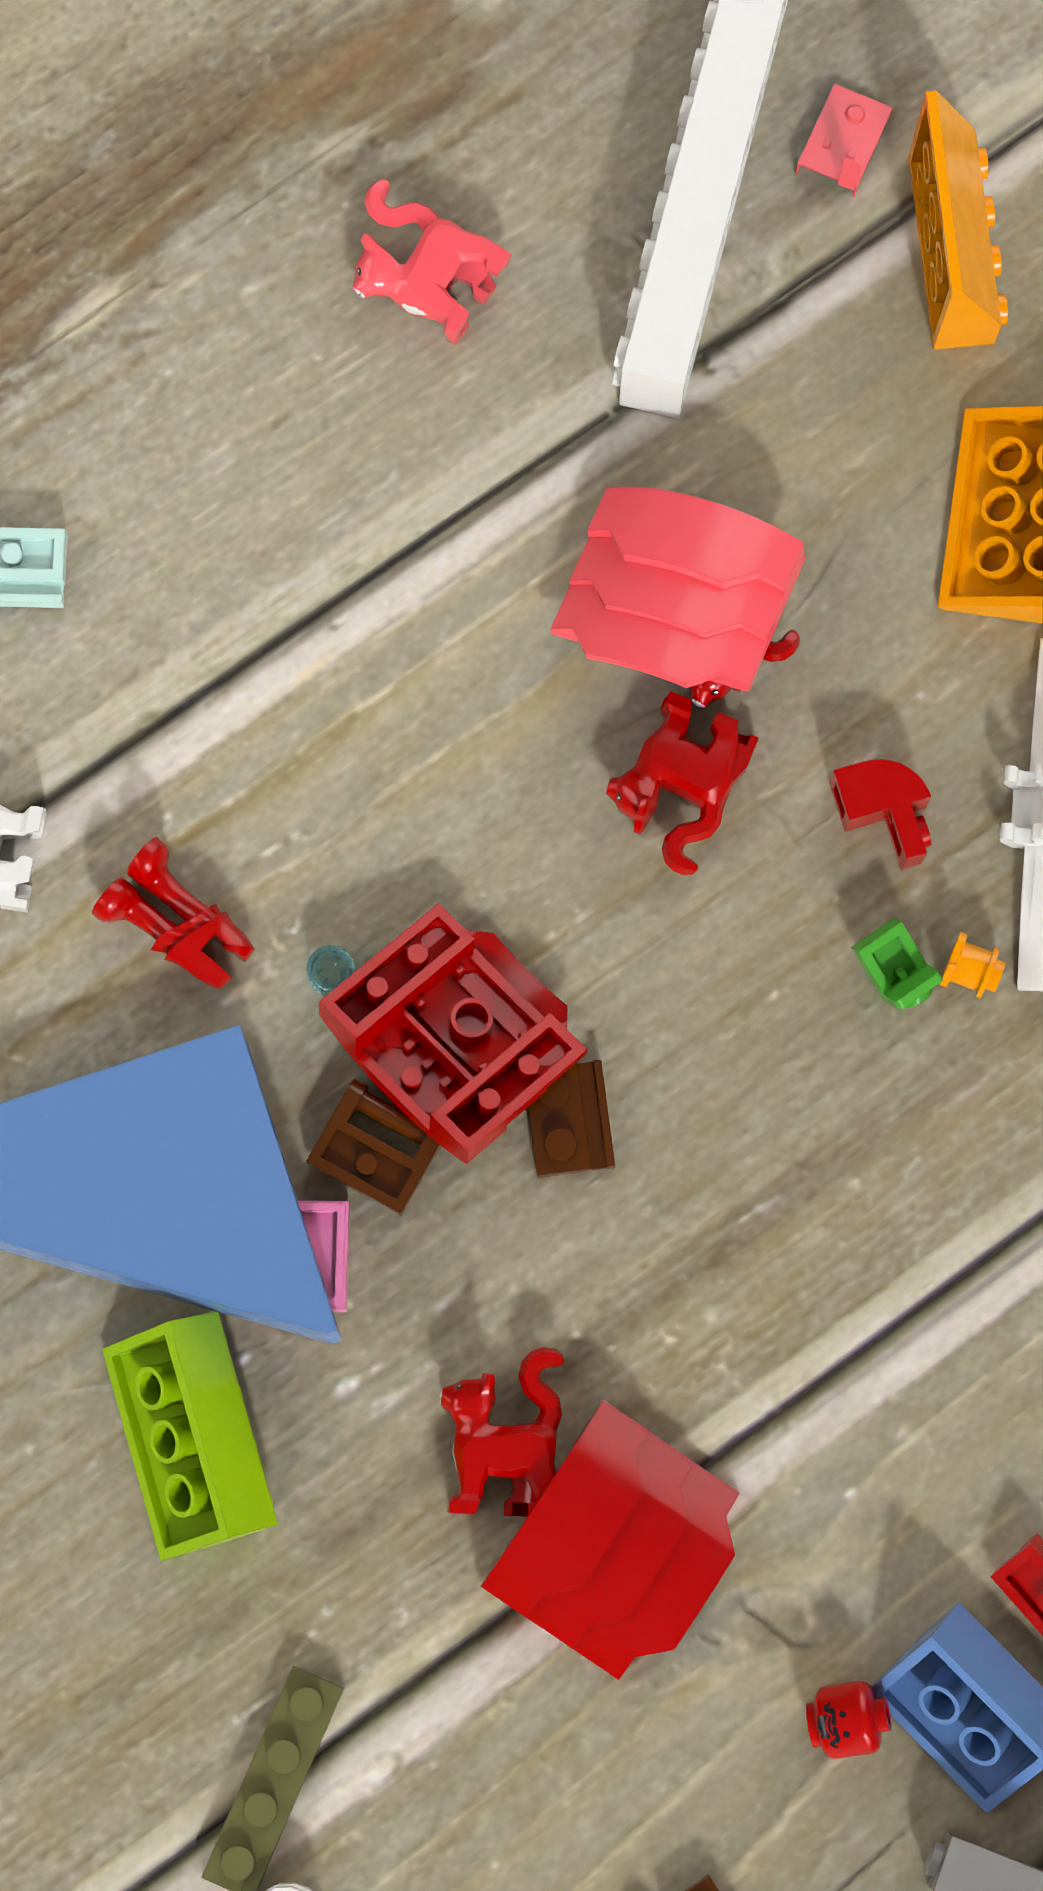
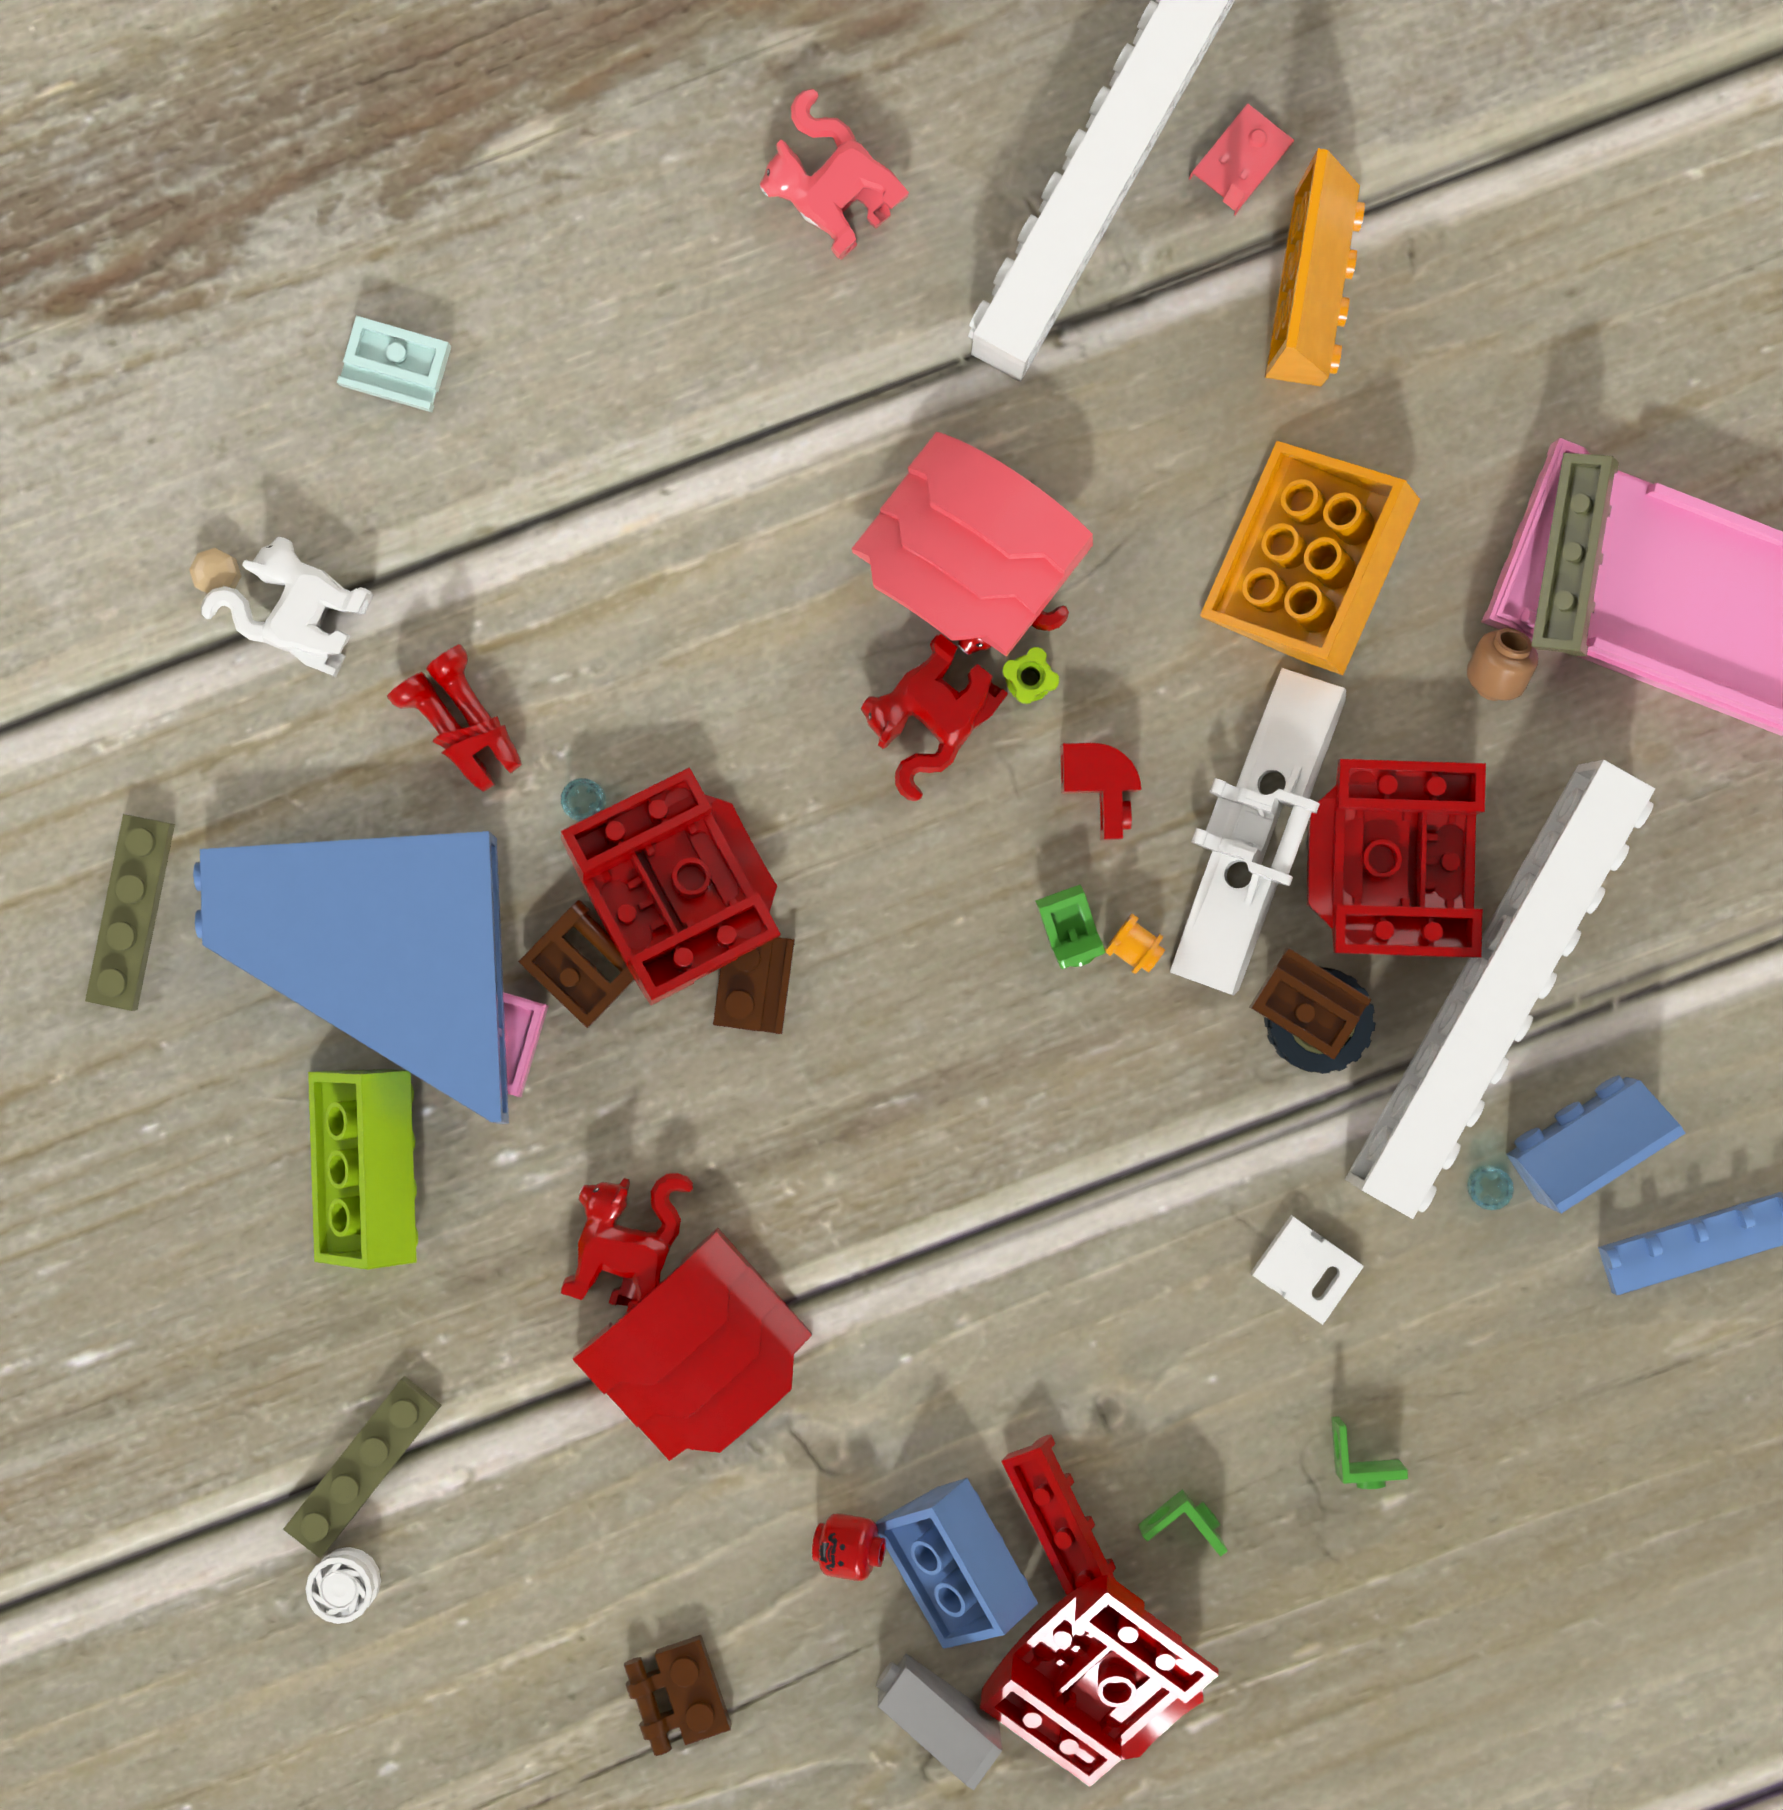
camera: 10 degrees right, 10 degrees up
none -> lime brick [1002,647,1059,704]

